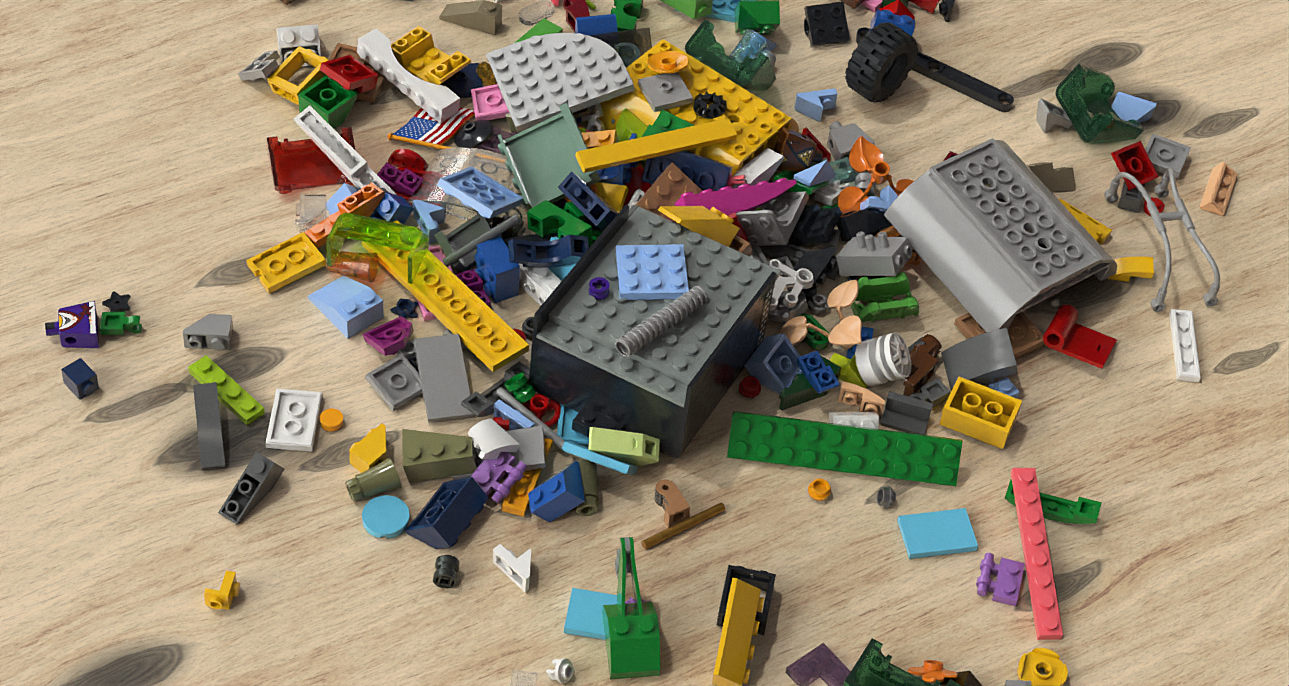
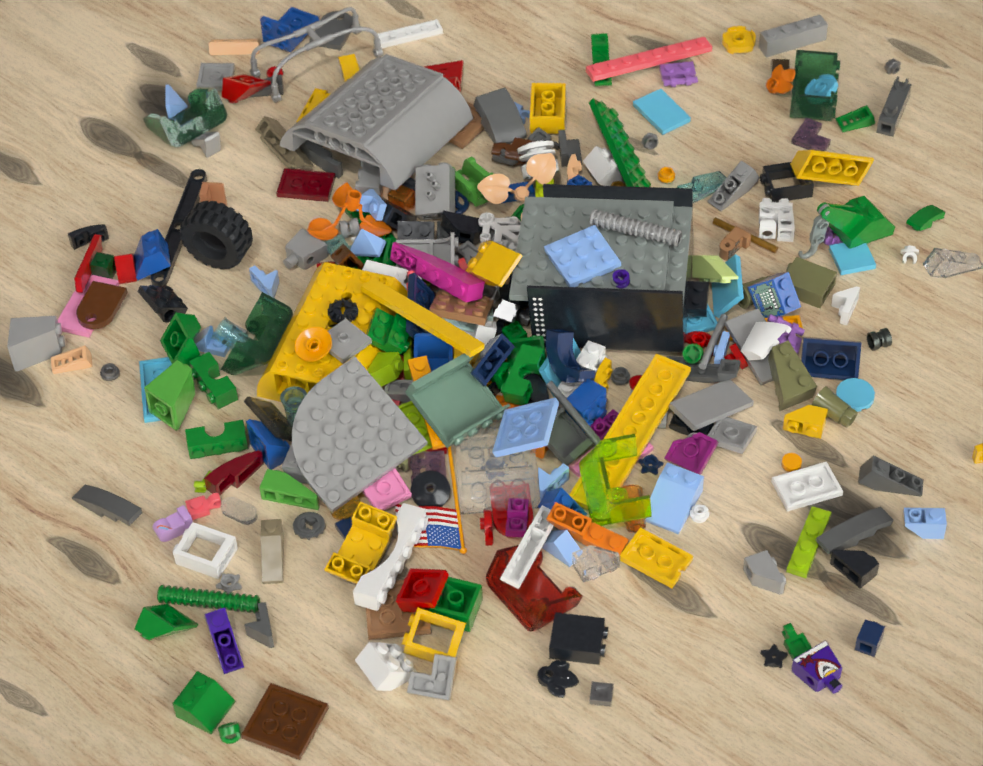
camera: 105 degrees left, 0 degrees up
none -> green arch [189,352,238,410]
none -> nougat panel [199,182,228,207]
none -> blue bracket [260,7,319,52]
none -> dark grey gear [293,512,325,540]
none -> dark grey tile [309,11,353,51]
none -> black plate [537,660,579,698]
none -> black brick [549,612,609,665]
none -> flat silver plate [590,681,613,707]
none -> yellow slope [594,357,613,393]
none -> clear light blue slope [677,171,727,203]
none -> white plate [689,504,710,523]
none -> light grey slope [707,160,760,211]
none -> white hips [759,198,795,242]
none -> olive brick [786,257,837,309]
none -> black slope [830,550,879,589]
none -> light blue slope [903,507,947,539]

